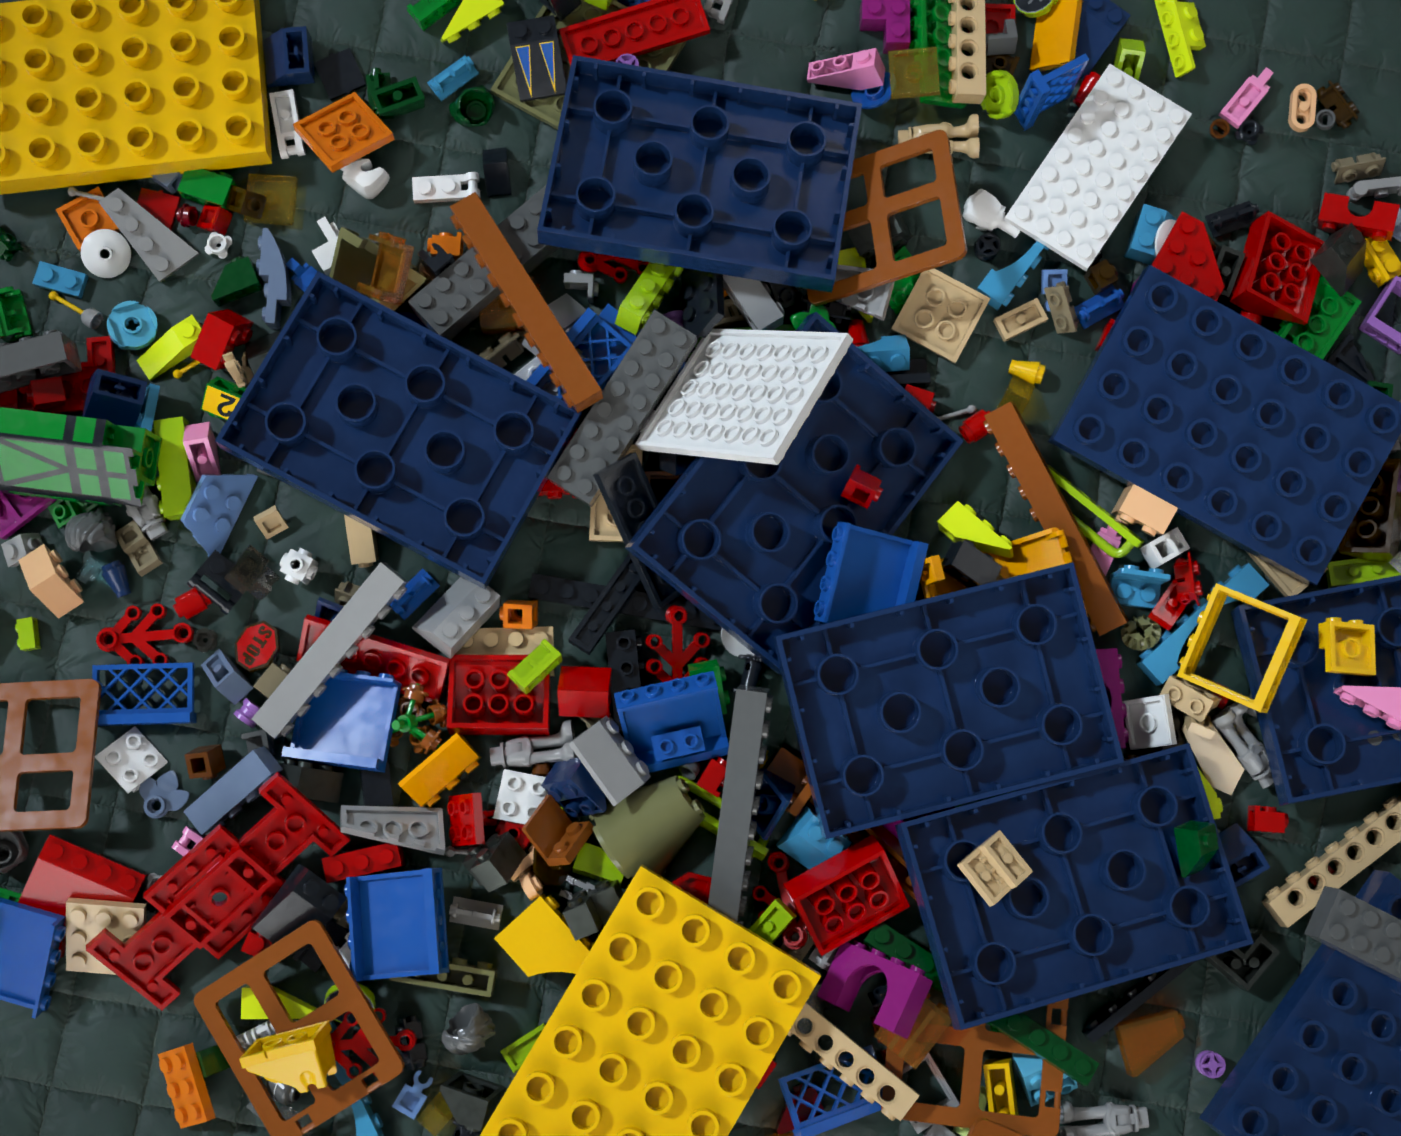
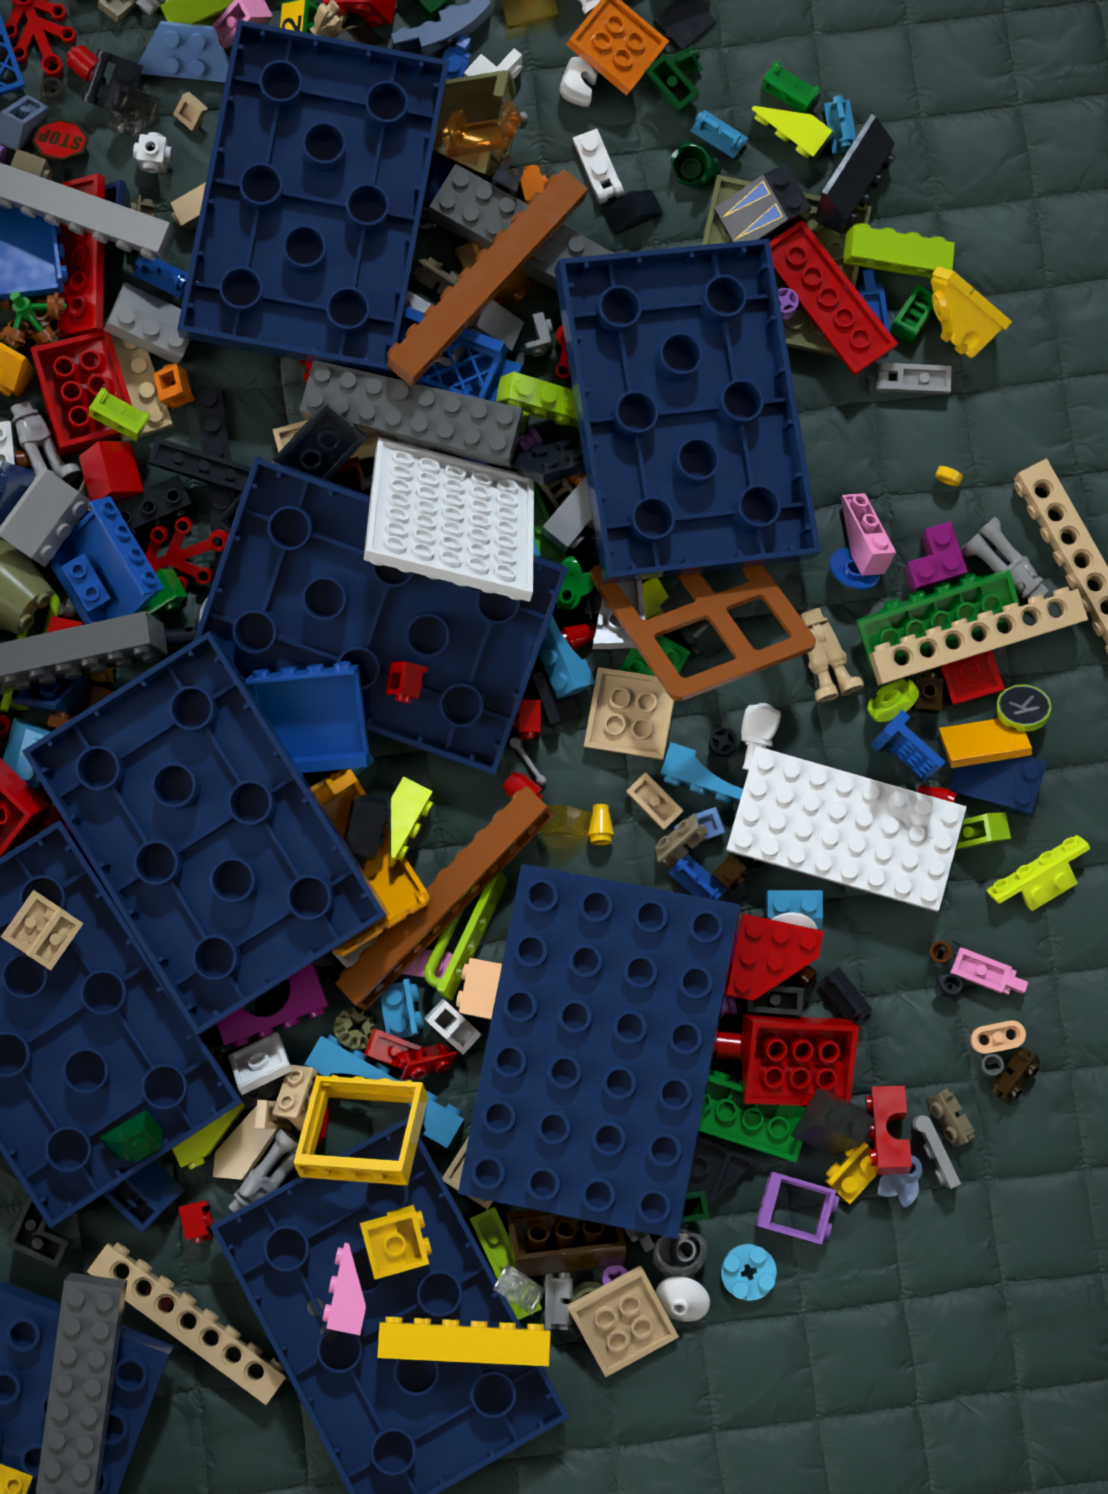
camera: 75 degrees right, 0 degrees up
clear yellow plate [888,47,940,99] -> none
dark grey panel [986,19,1018,56] -> none

